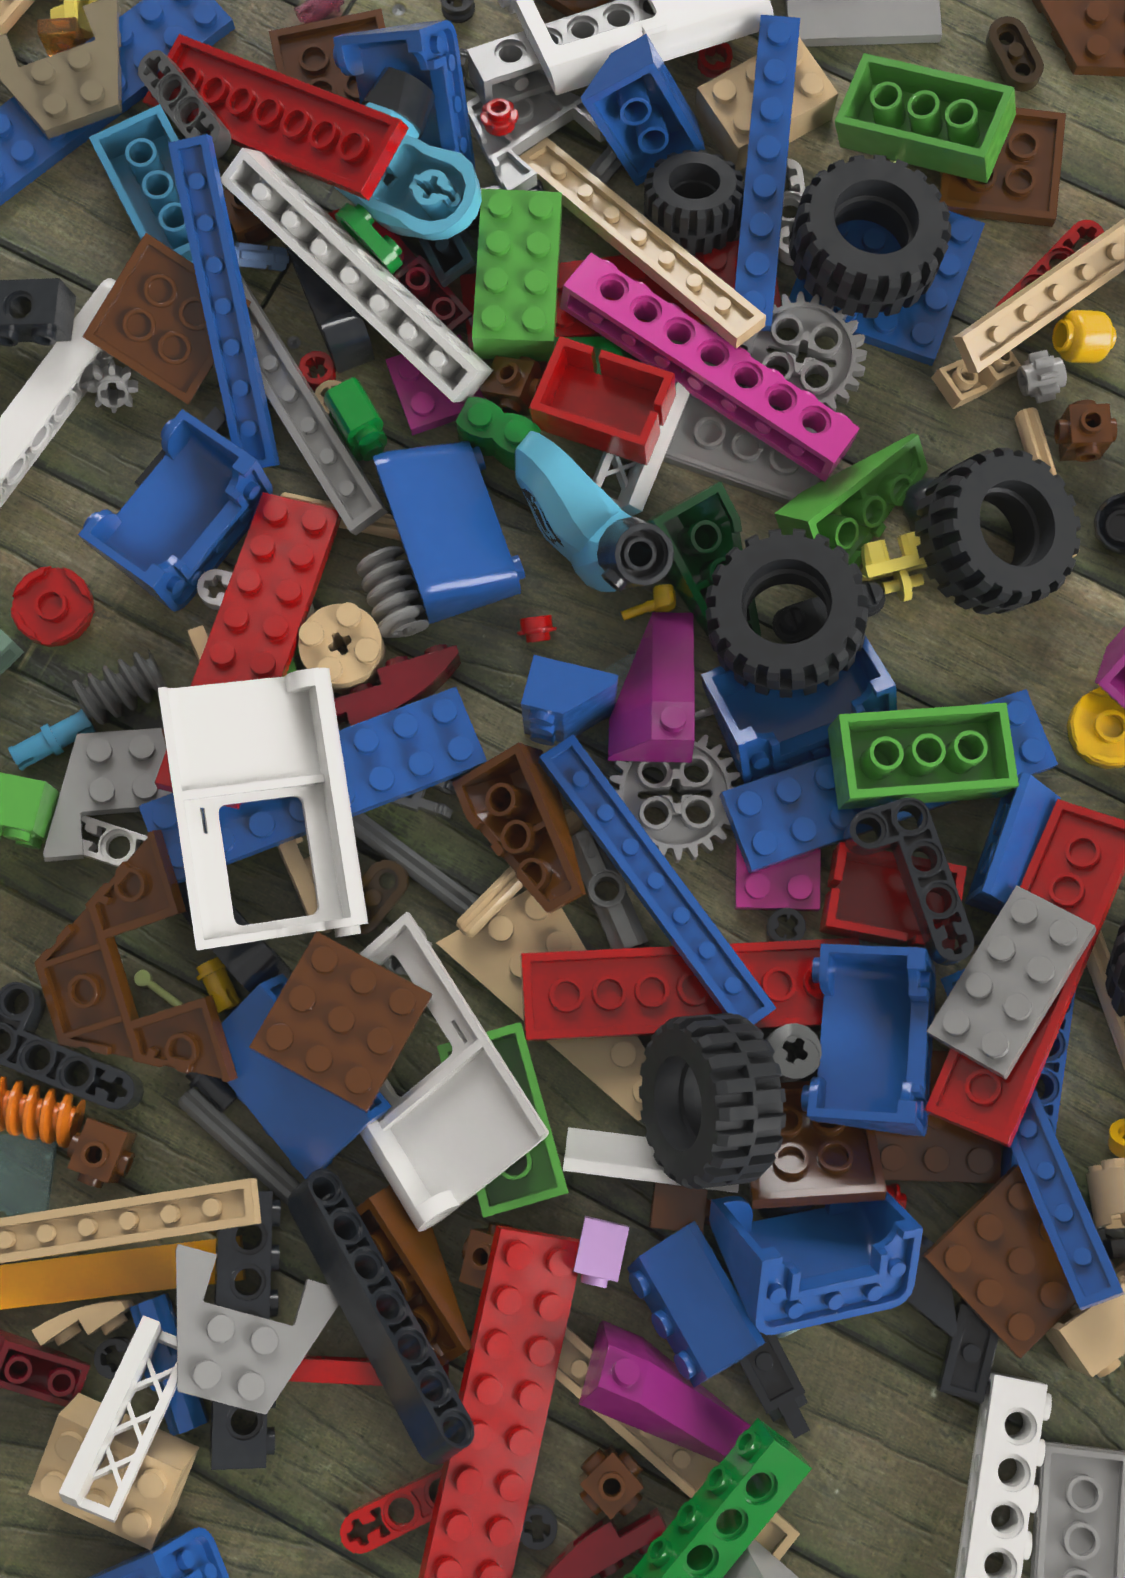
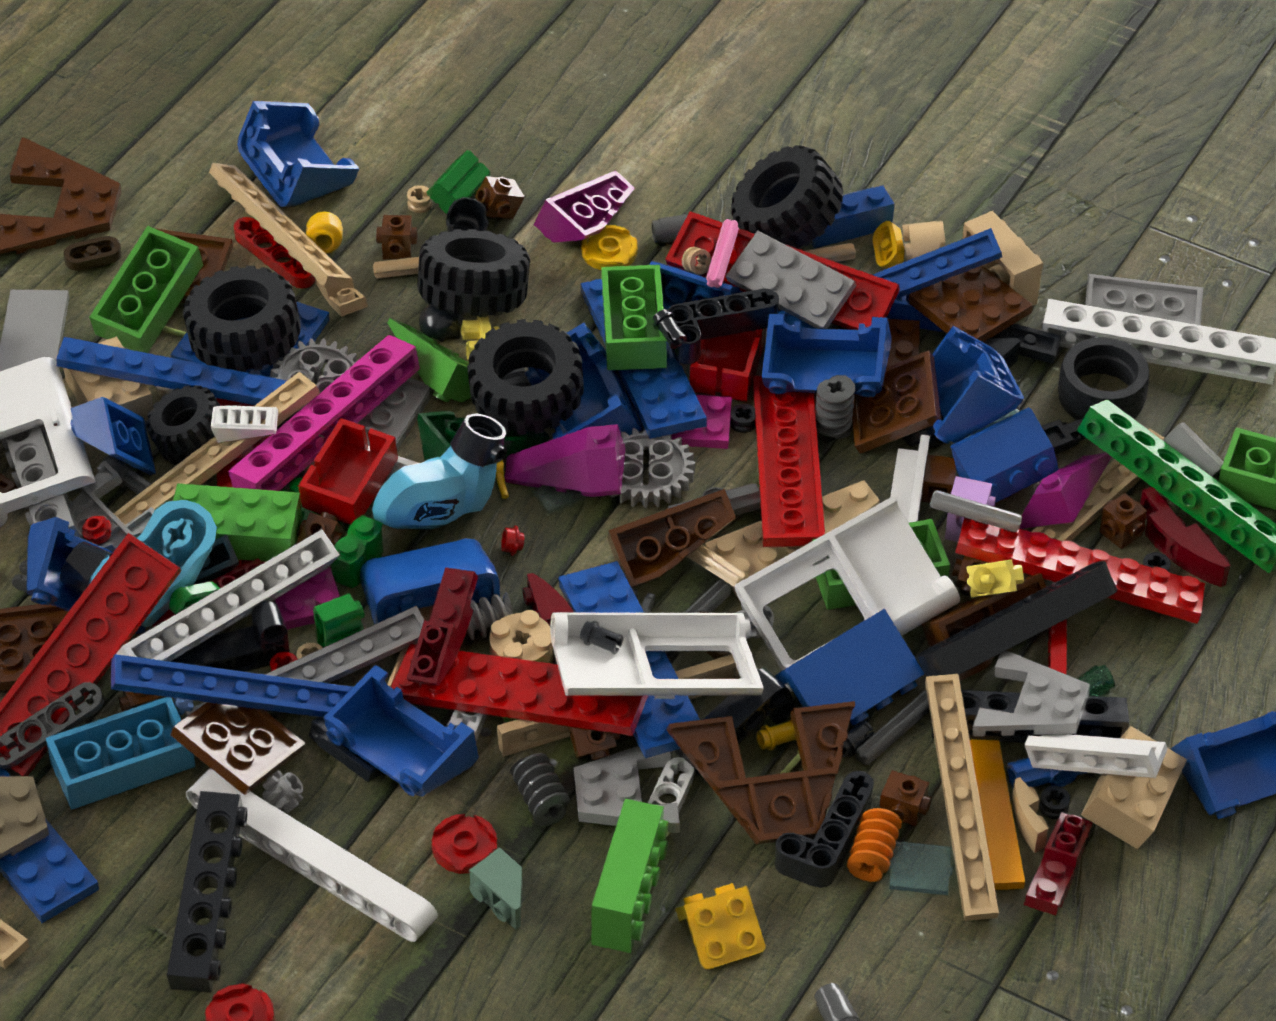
camera: 90 degrees left, 30 degrees down
dark azure pin [8,709,96,771] -> none
reddish brown plate [249,931,432,1113] -> none
red beam [340,1466,443,1554] -> none
blue slope [521,655,618,746] -> none
blue plate [538,734,776,1025] -> none
black tyre [639,1013,786,1189] -> none
light grey gear [1017,350,1067,403] -> none
none -> white slope [211,406,278,443]
none -> dark red slope [407,567,478,686]
none -> black pin [580,621,624,655]
none -> black pin [653,309,687,349]
none -> tan bush [682,247,711,275]
none -> bright pink axle [706,219,739,288]
none -> light grey axle [930,490,1022,532]
none -> light yellow hips [966,559,1024,598]
none -> black tyre [1058,337,1149,420]
none -> clear green cone [1076,664,1115,696]

